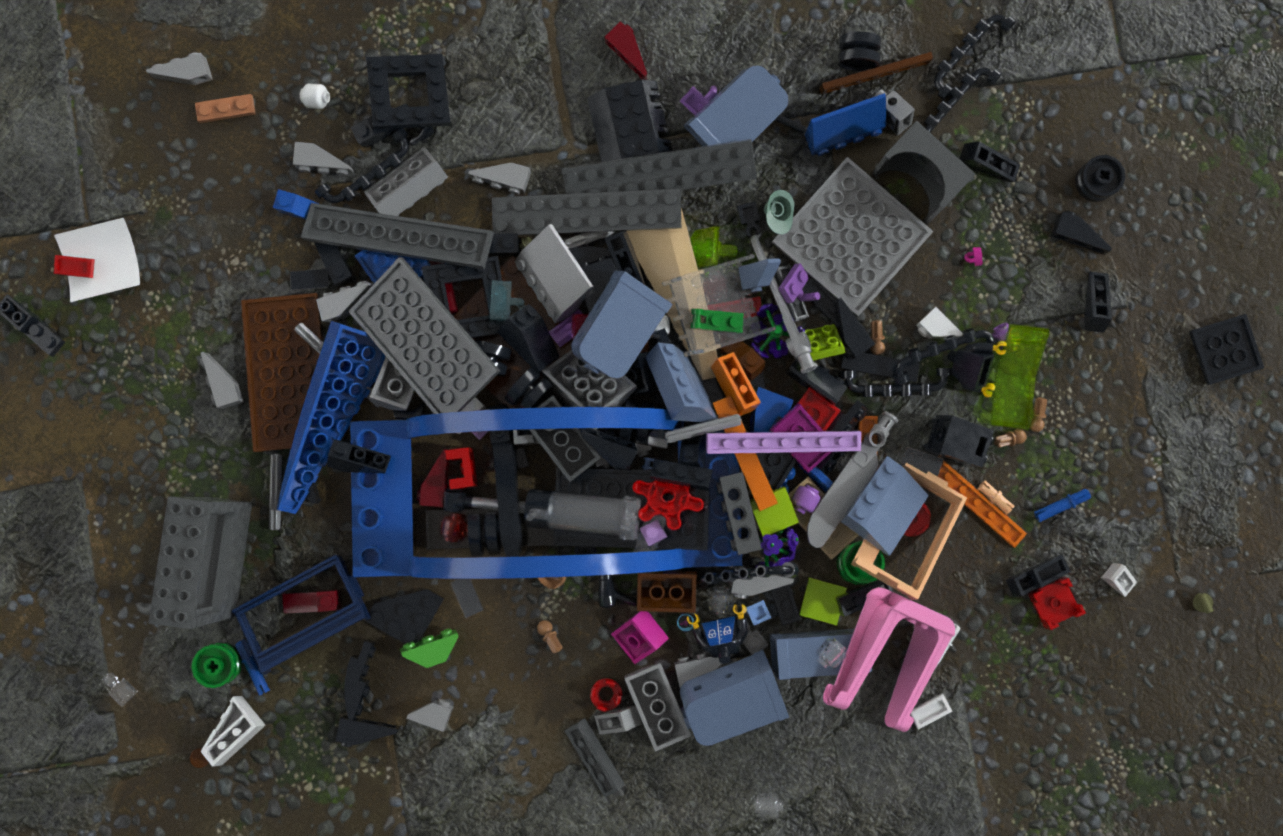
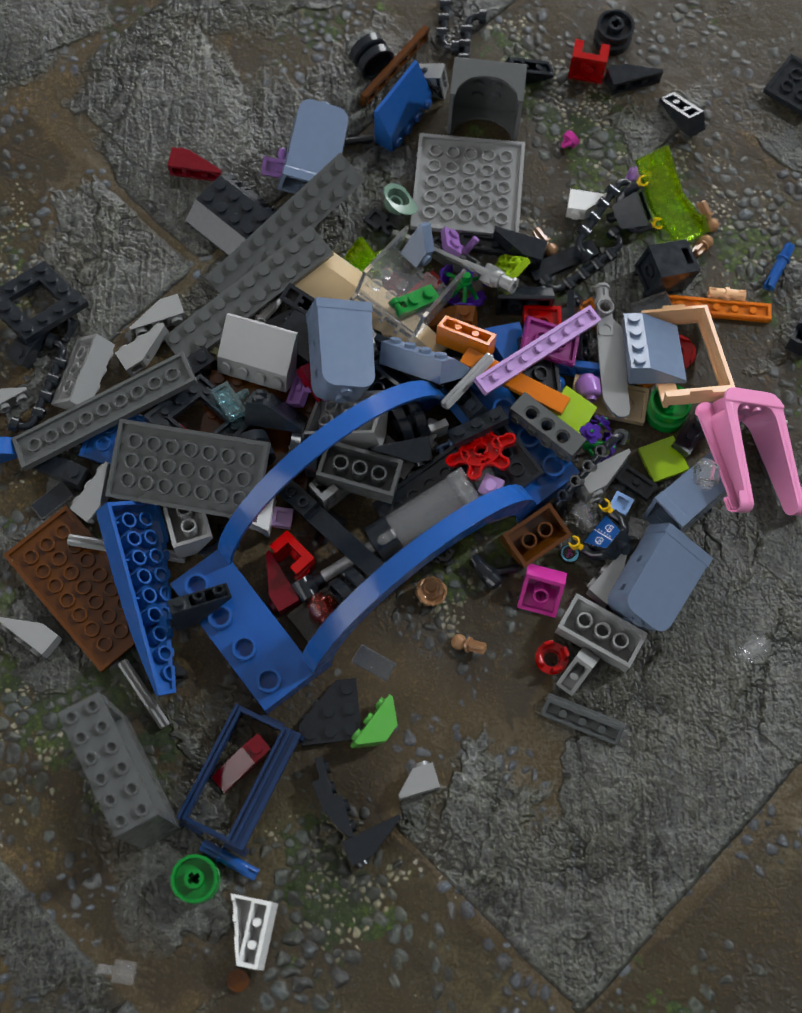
camera: 40 degrees left, 15 degrees down
none -> light grey slope [115,323,169,377]
none -> red panel [568,39,610,84]

